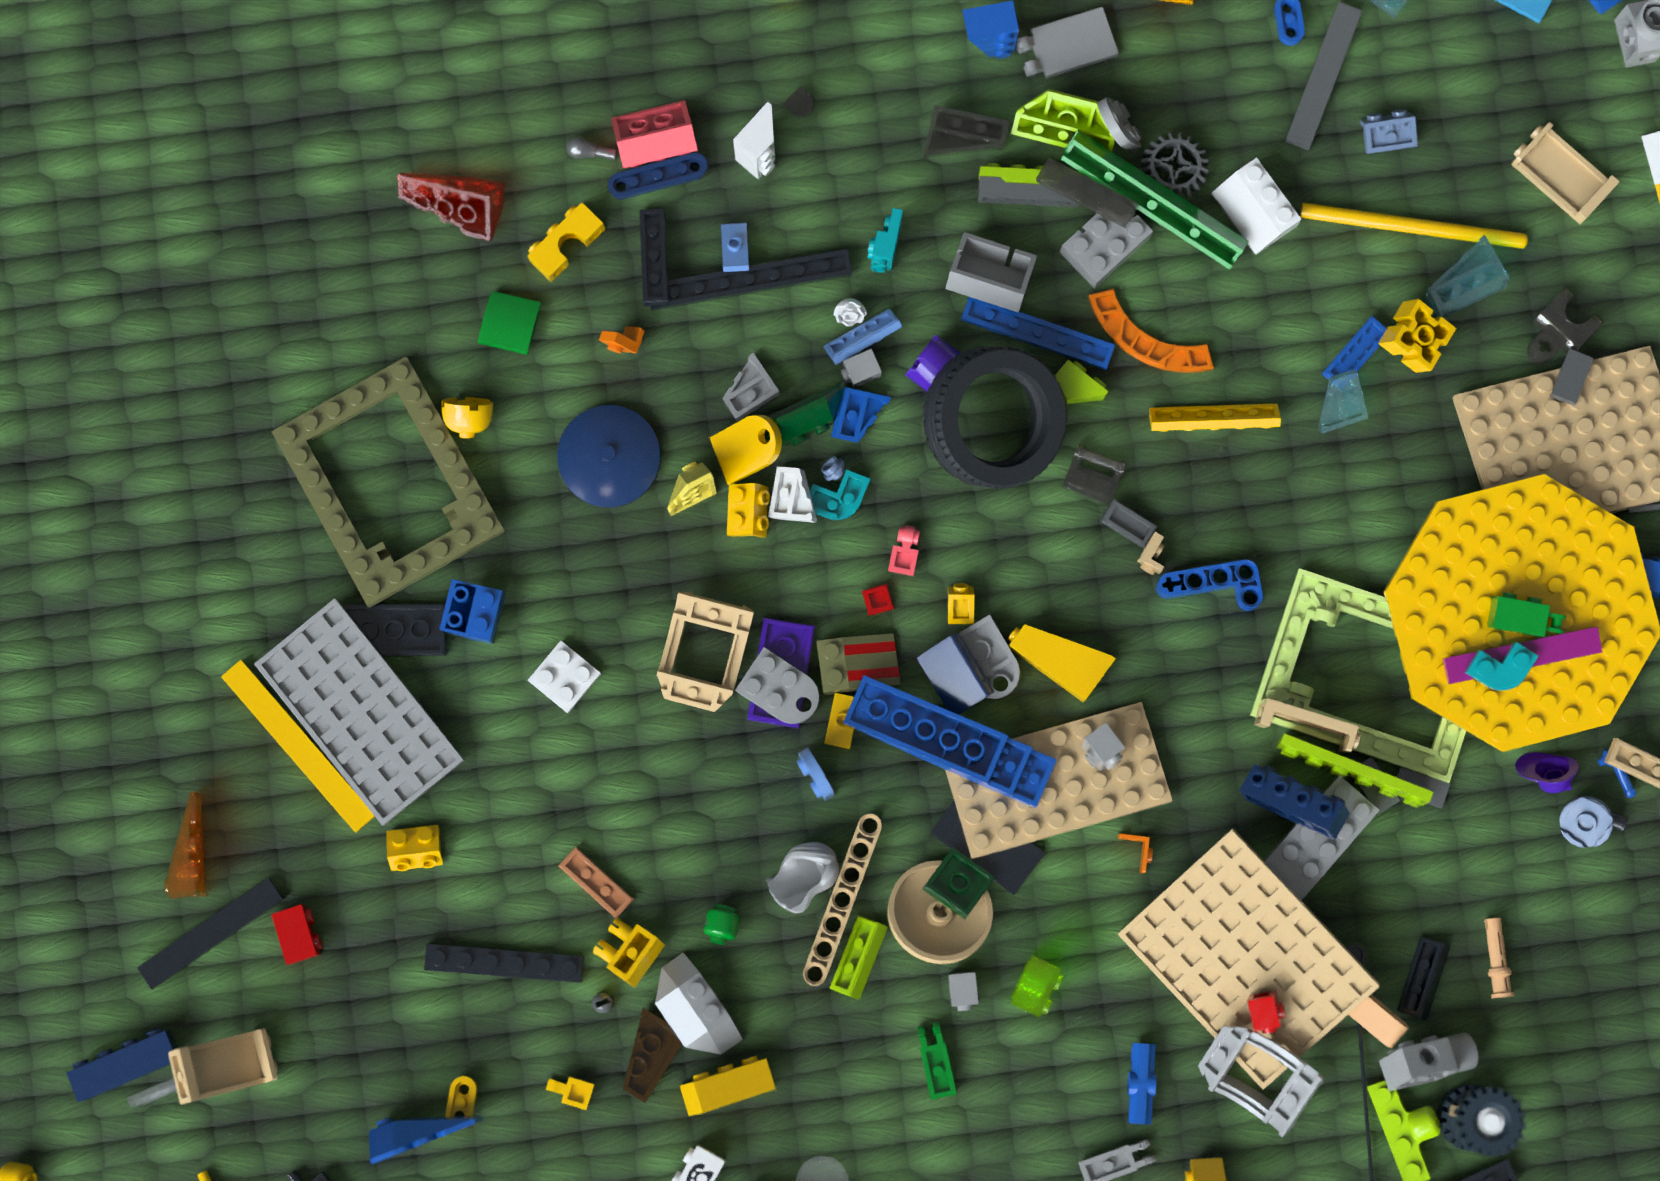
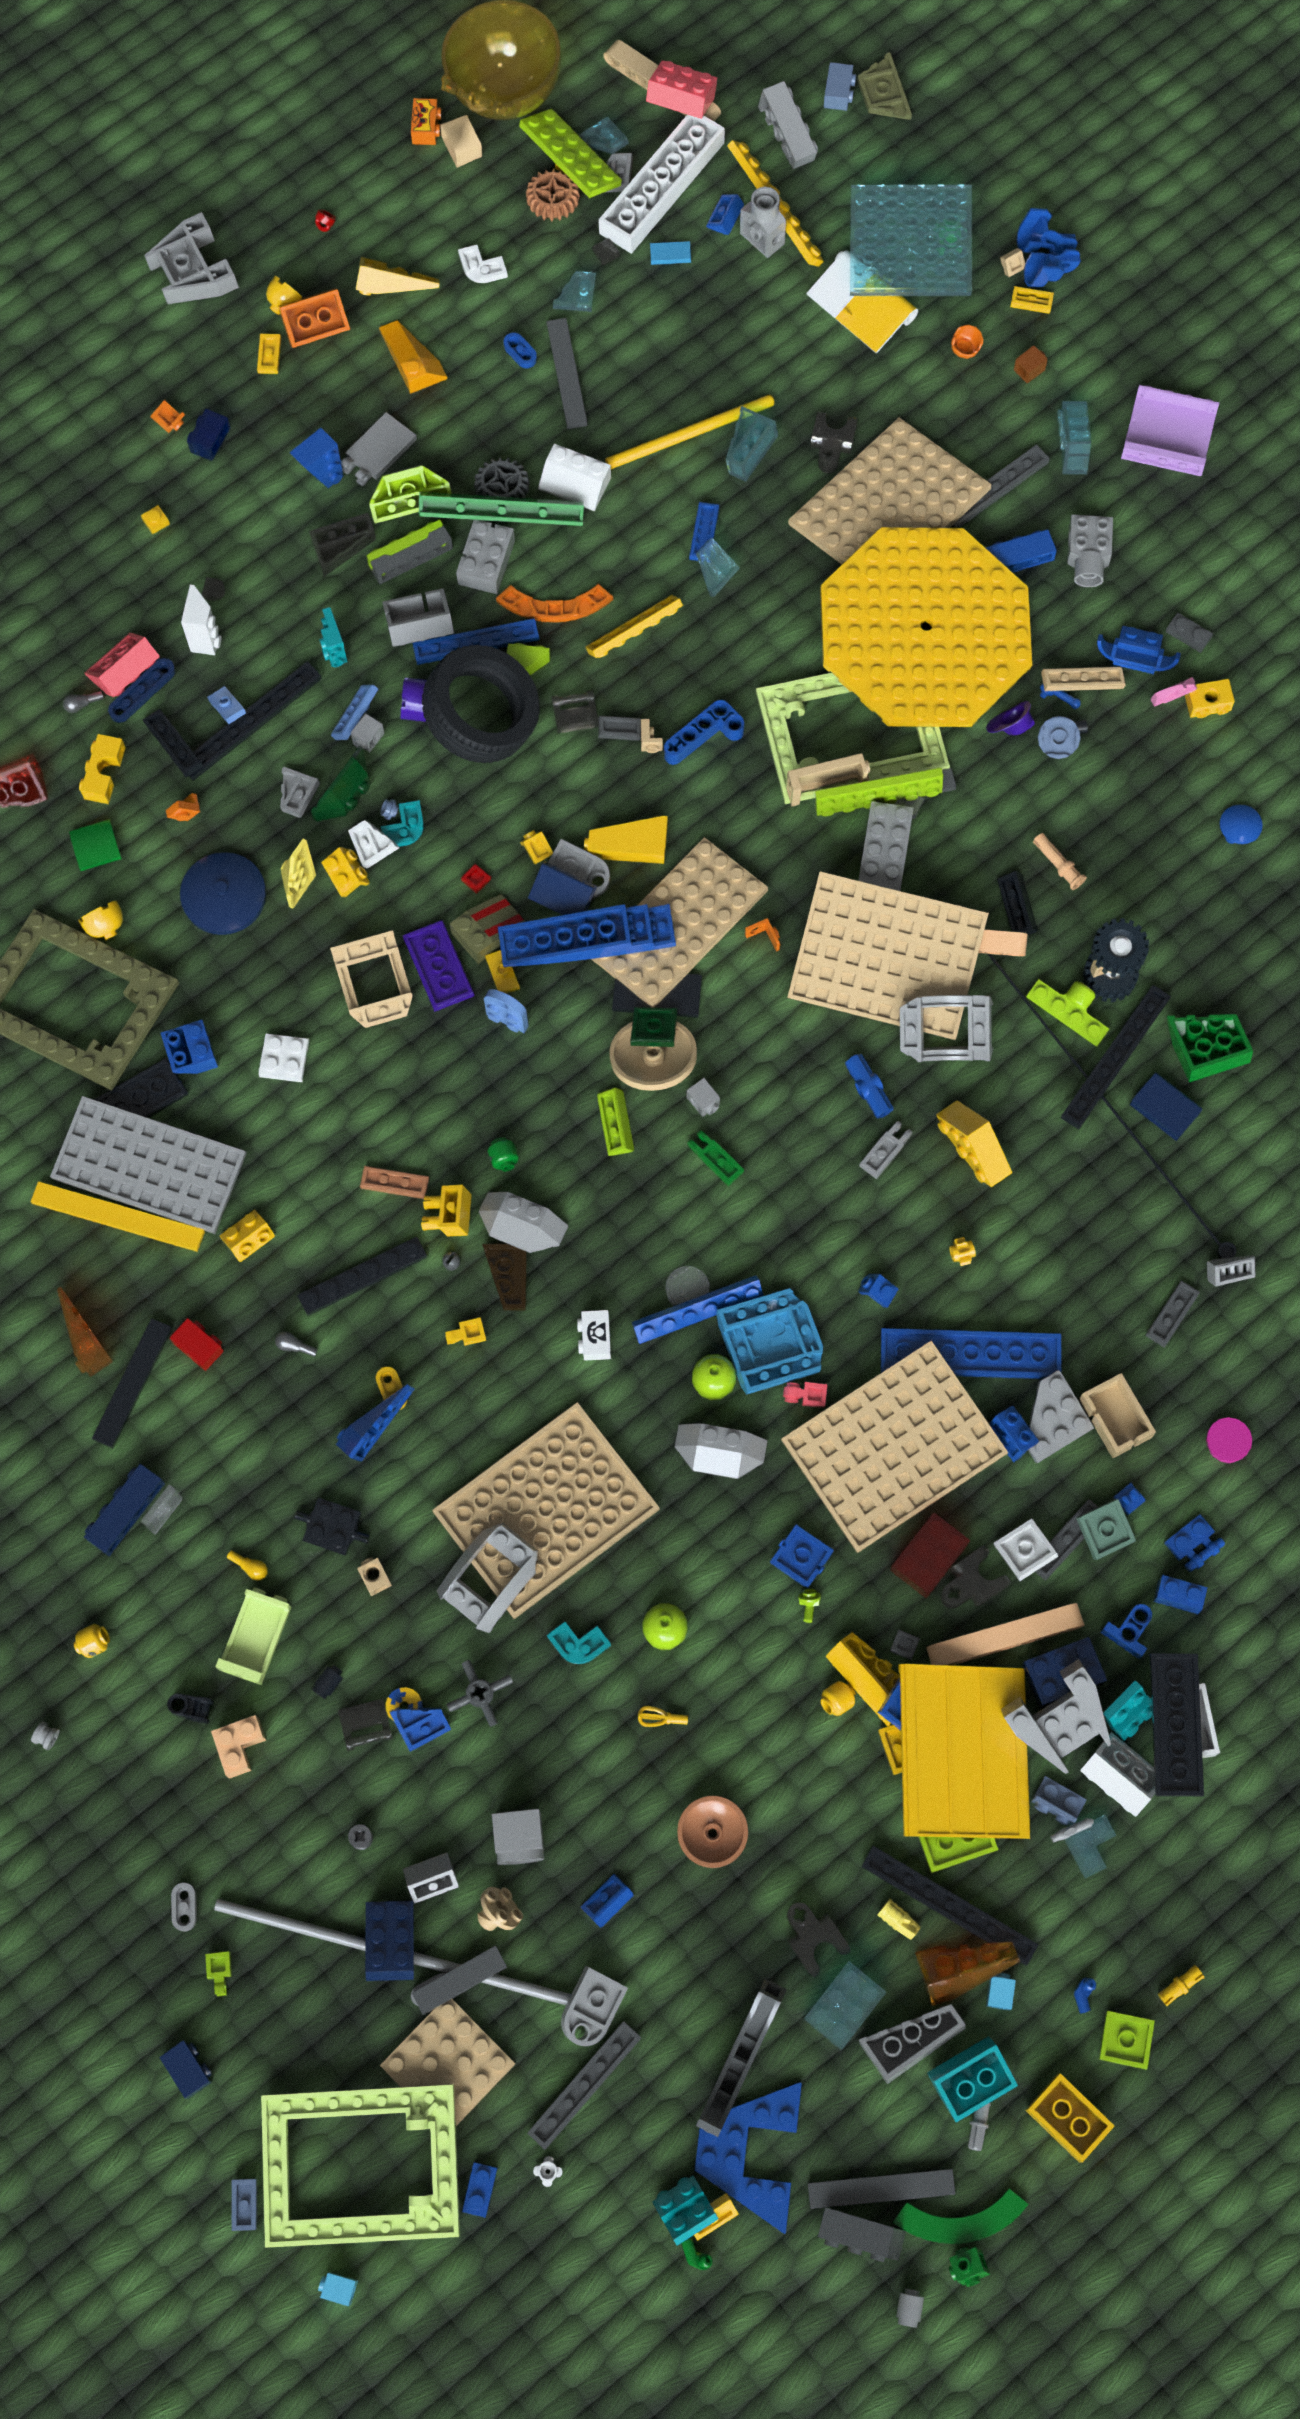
camera: 30 degrees left, 10 degrees down
tan panel [168,1028,277,1105] -> none
yellow wedge [680,1056,776,1116] -> none
yellow tile [710,415,782,485] -> none
light grey plate [735,648,819,724] -> none
light grey piece [766,842,840,913] -> none
tan beam [803,814,882,986] -> none
blue wing [831,387,891,443] -> none
white plate [834,298,866,326] -> none
coral plate [888,525,920,576] -> none
clear neon green brick [1008,955,1064,1017] -> none
clear smoke plate [1036,158,1138,229] -> none
light grey brick [1082,723,1125,771] -> none
light grey plate [1097,97,1142,152] -> none
dark blue brick [1239,764,1350,840] -> none
brick [1247,990,1286,1034] -> none
sand blue bracket [1360,109,1417,154] -> none
yellow brick [1378,299,1456,373] -> none
light grey brick [1379,1033,1478,1091] -> none
magenta tile [1442,627,1603,684] -> none
teal plate [1464,642,1538,691] -> none
green brick [1487,592,1566,637] -> none
tan panel [1511,122,1619,224] -> none
dark grey tile [1550,348,1594,406] -> none
none -> flat silver piece [275,1331,318,1357]

